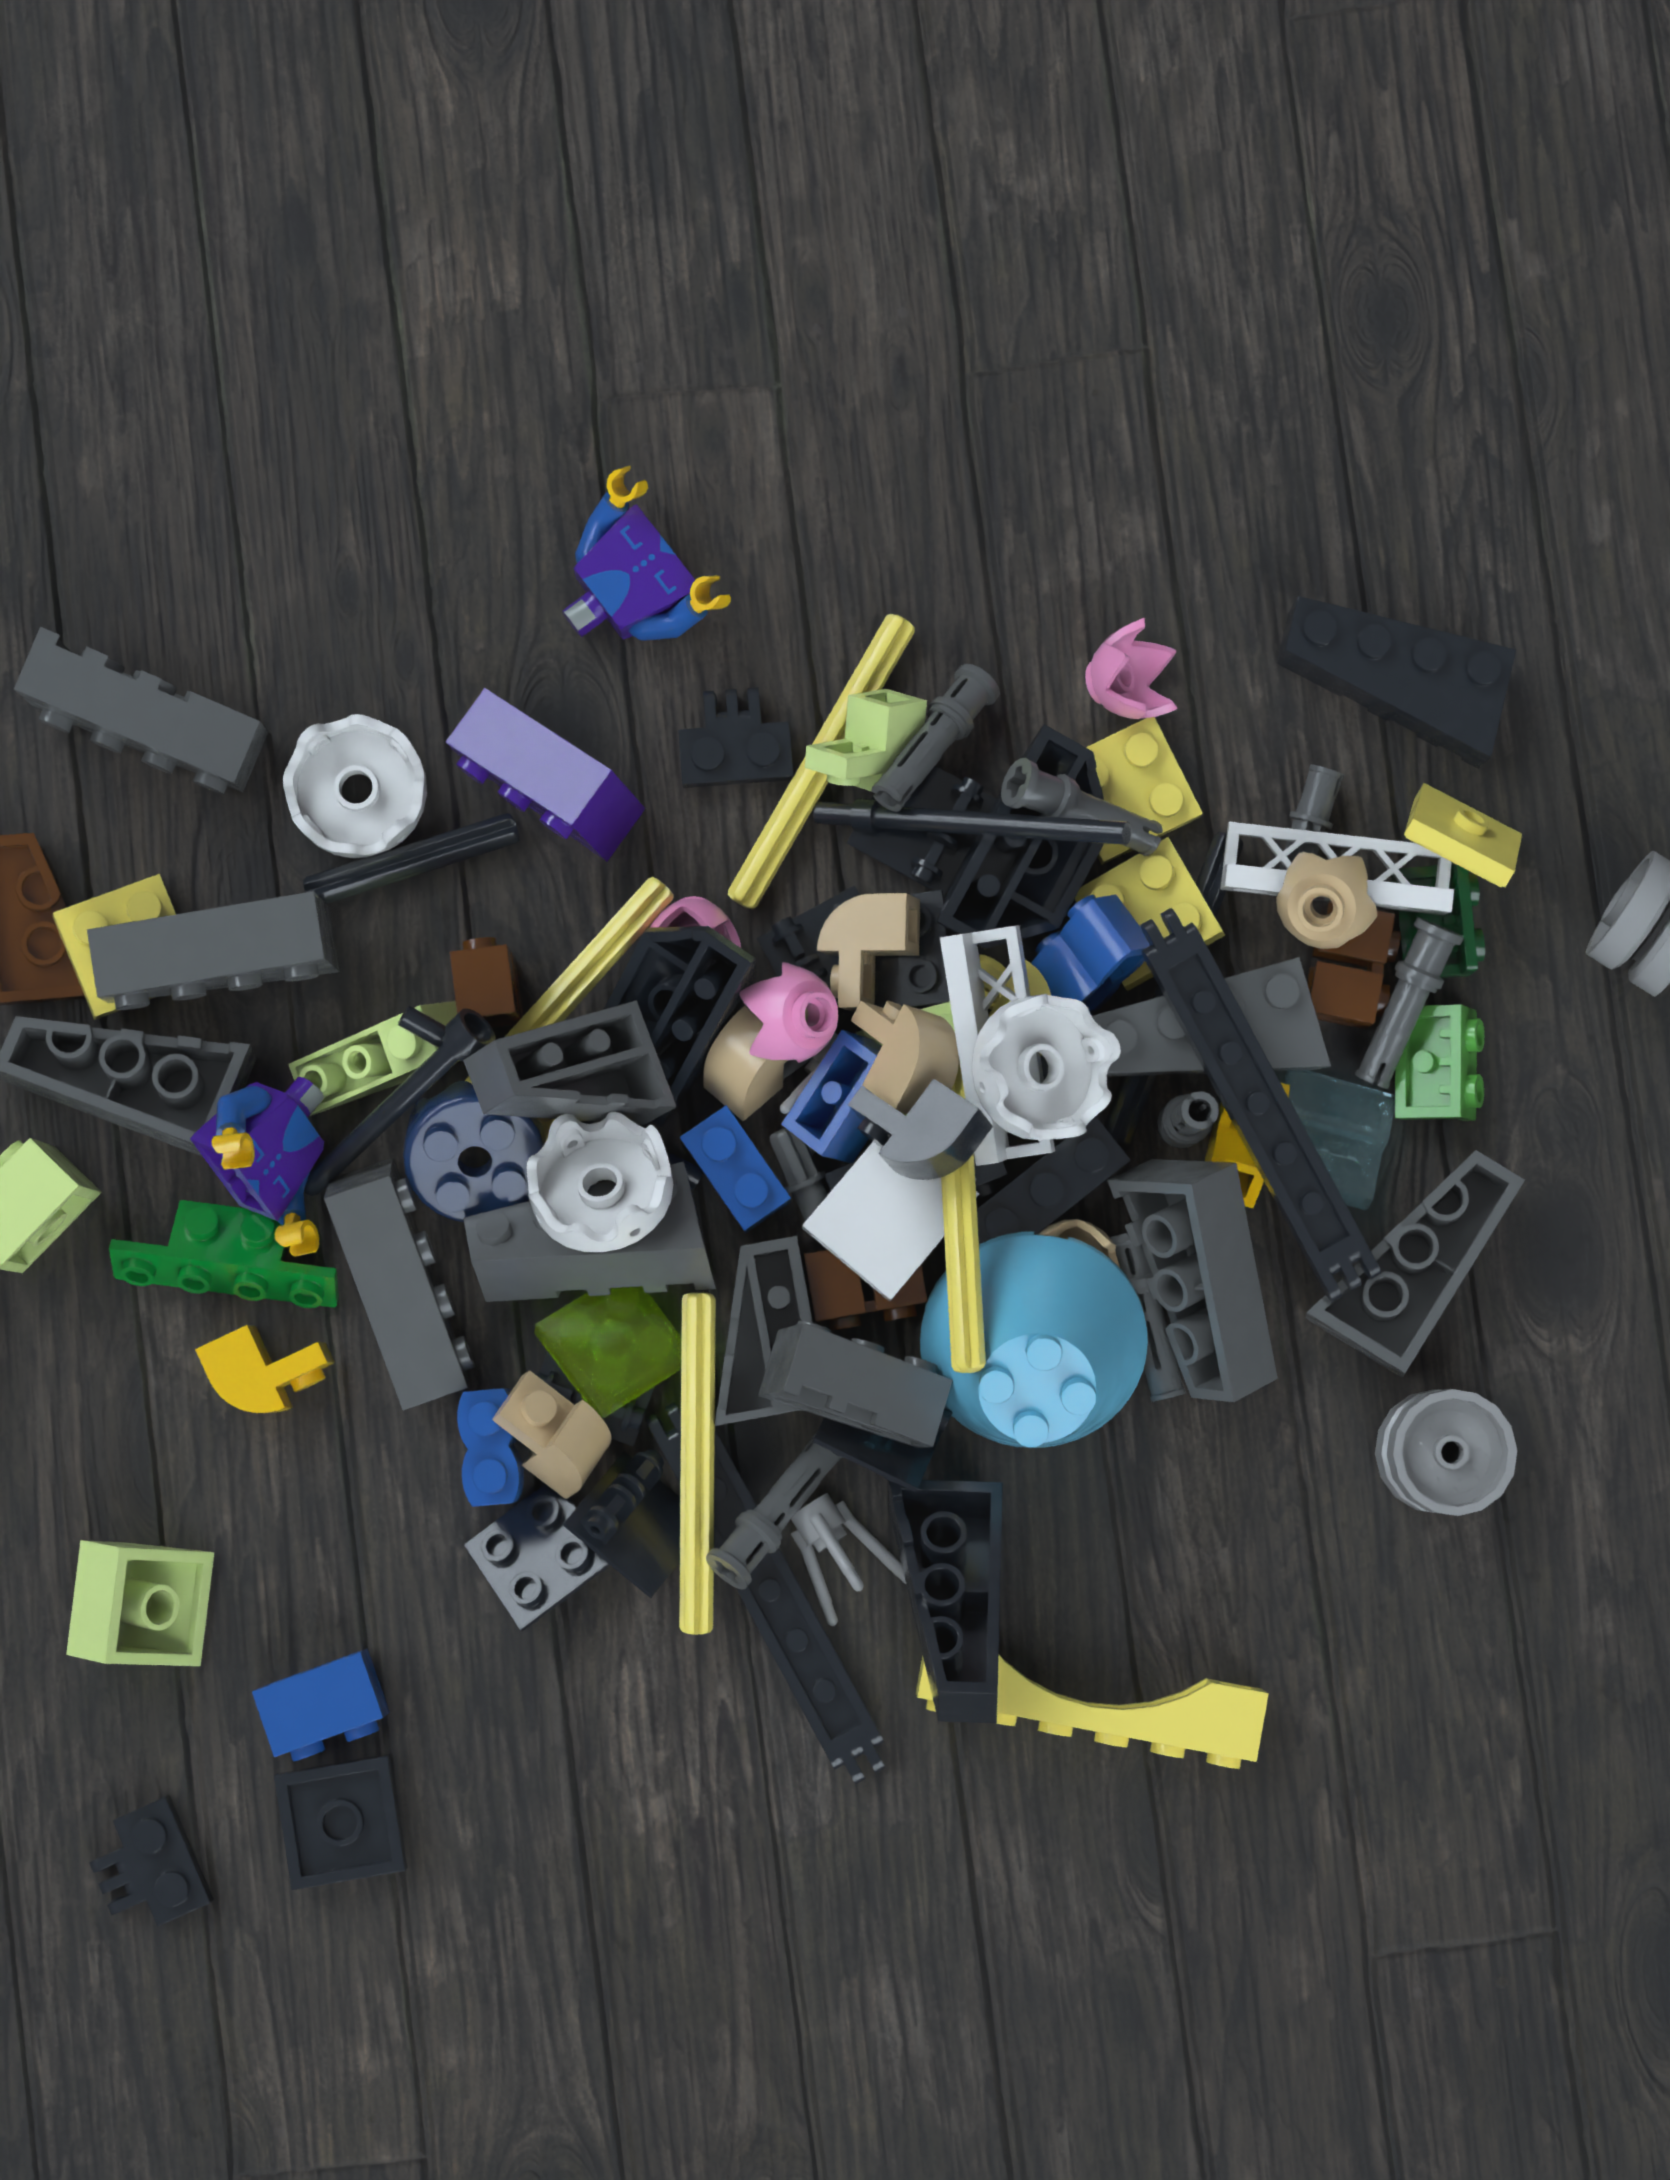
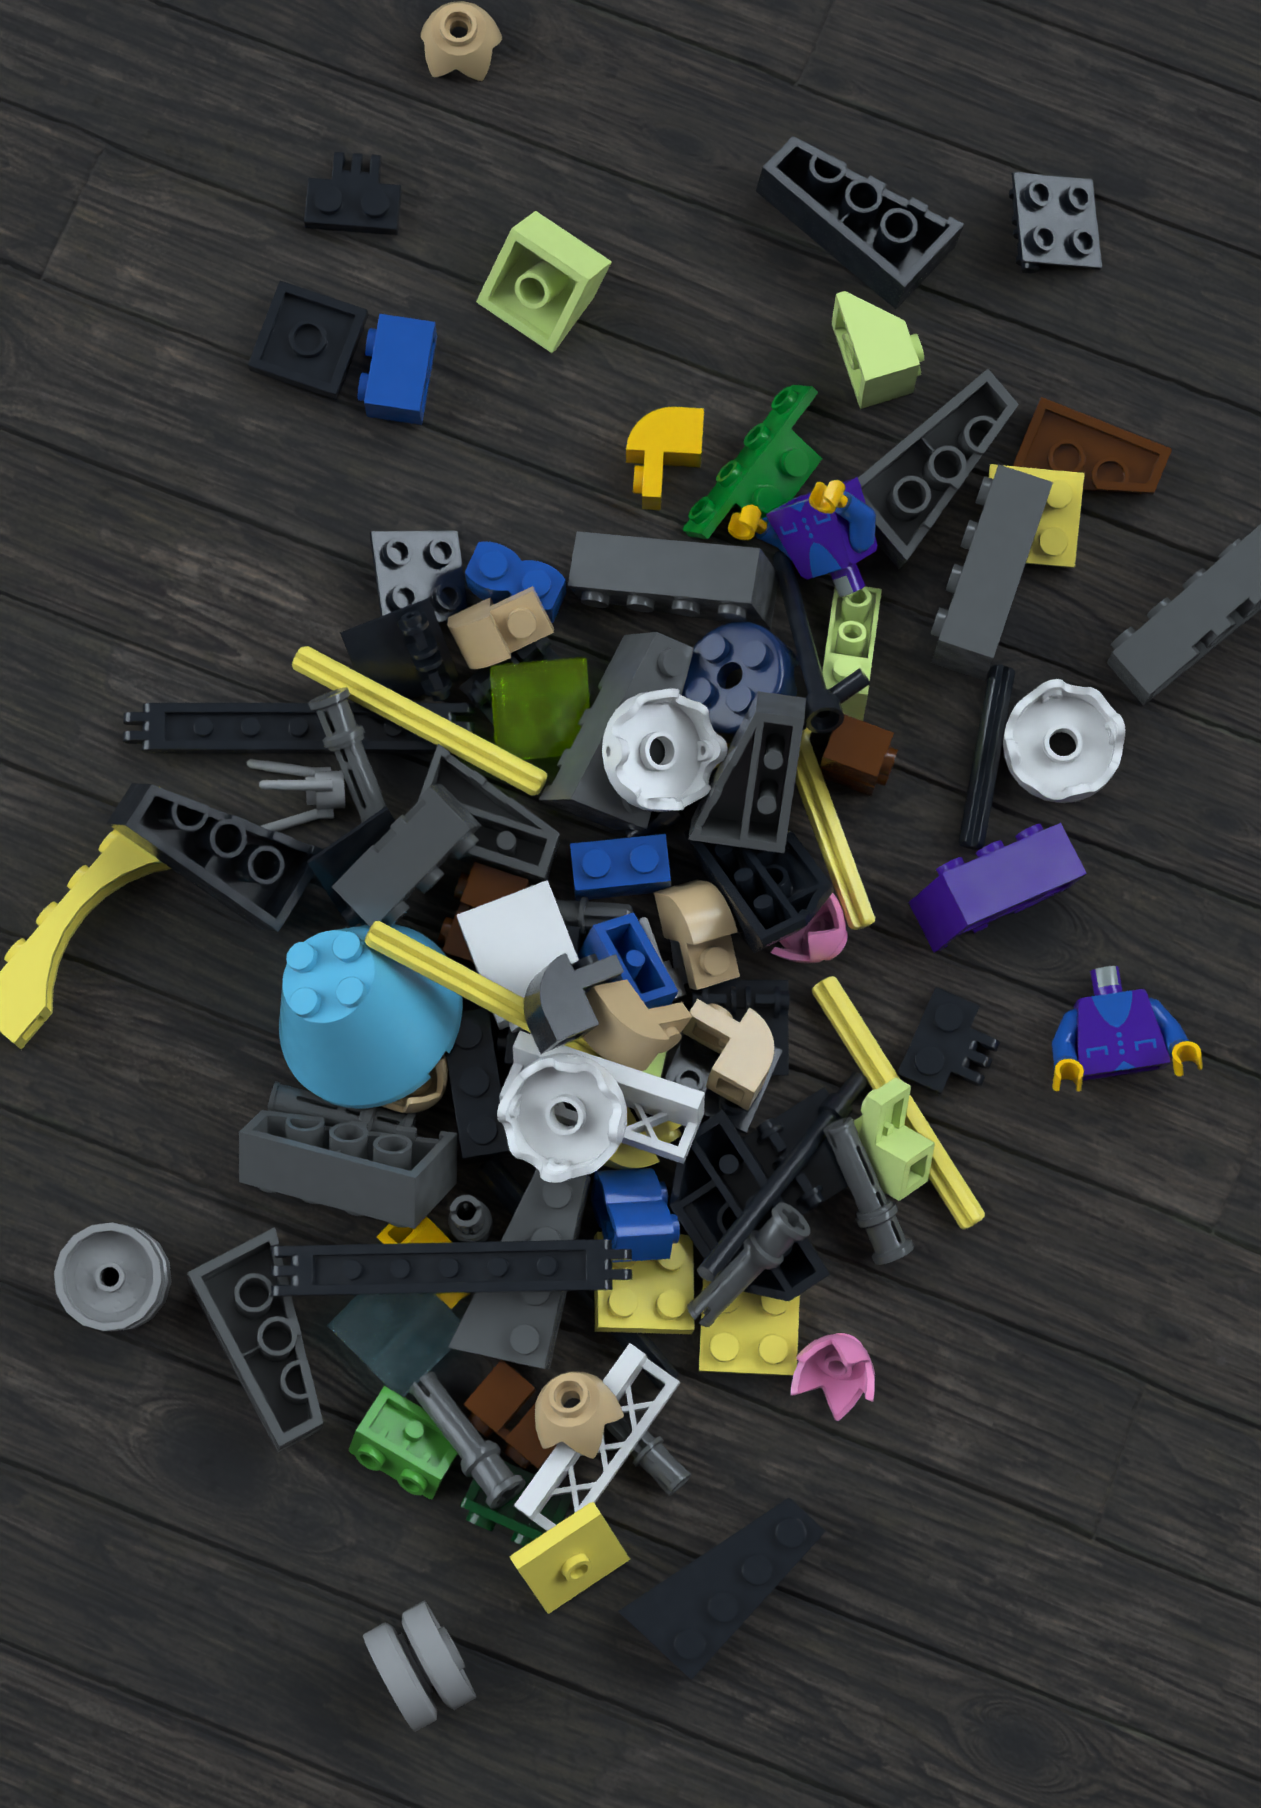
camera: 125 degrees right, 5 degrees down
bright pink piece [739,962,838,1063] -> none

